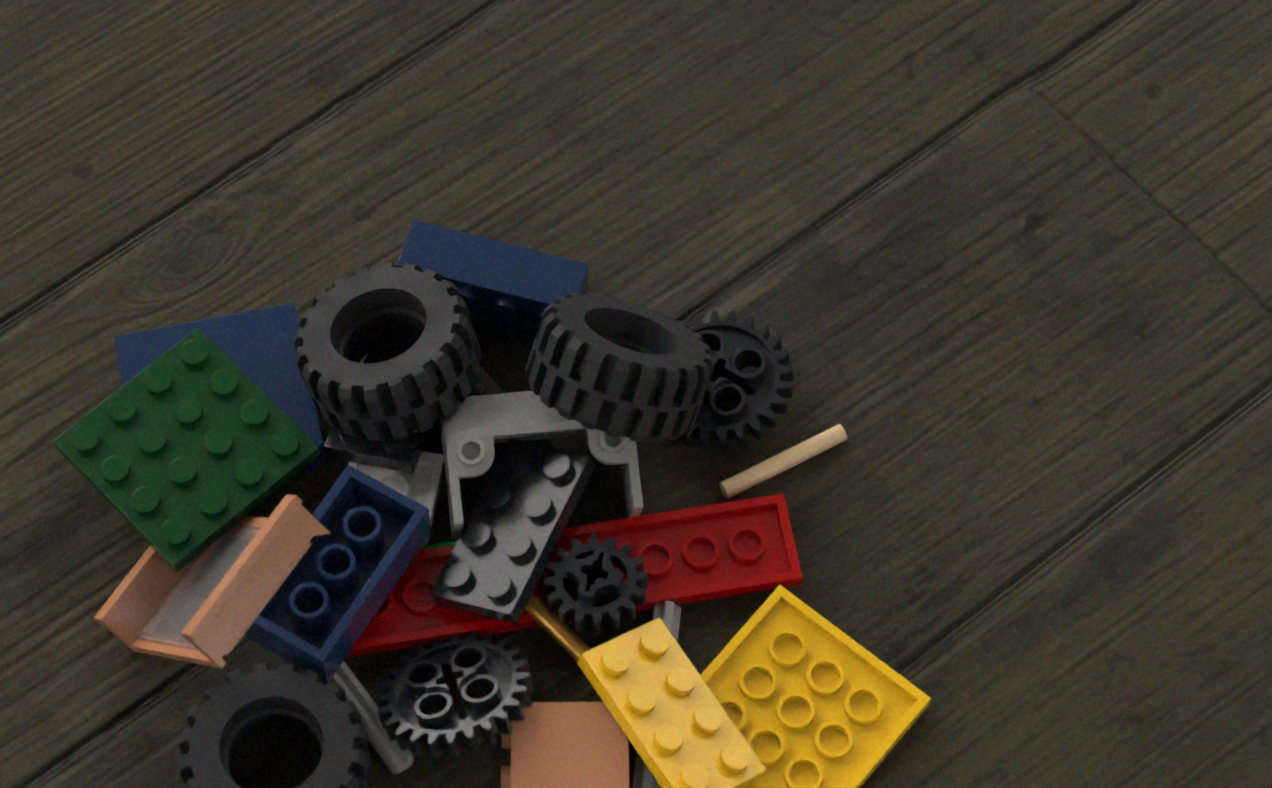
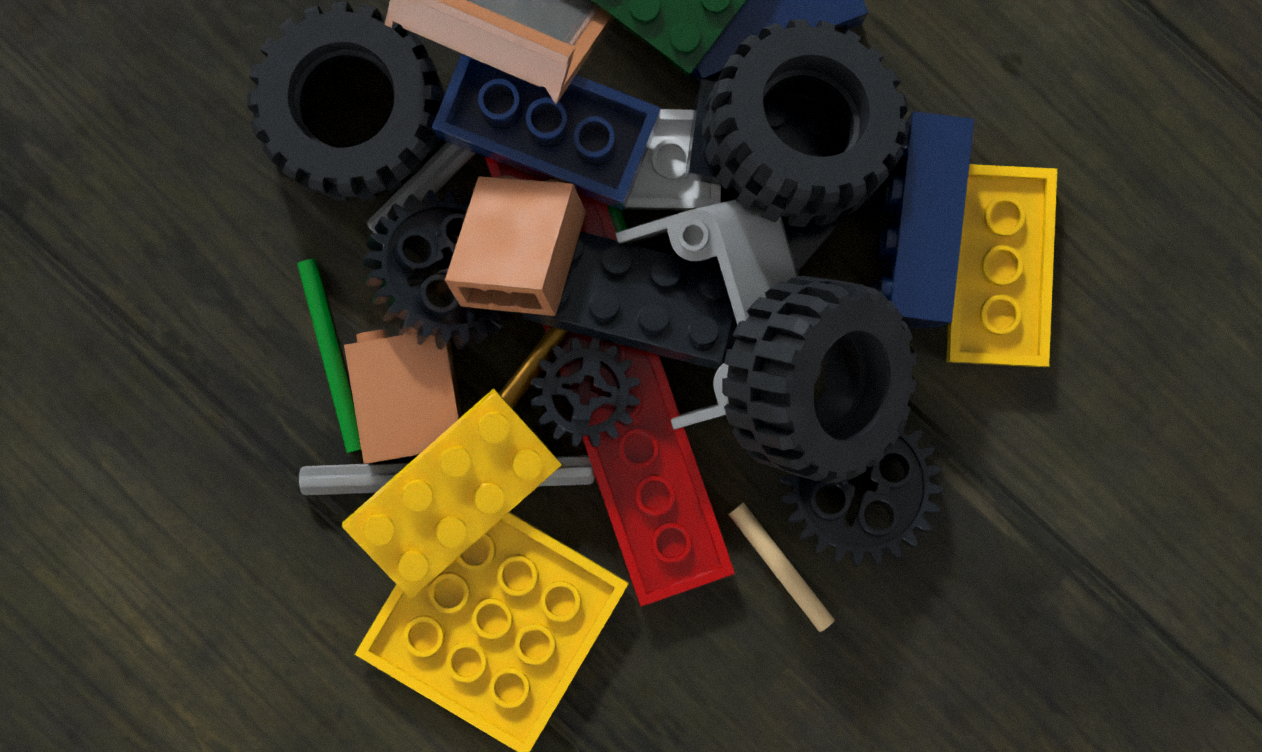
camera: 85 degrees right, 25 degrees up
none -> nougat brick [445,175,586,316]
none -> yellow plate [946,164,1057,367]

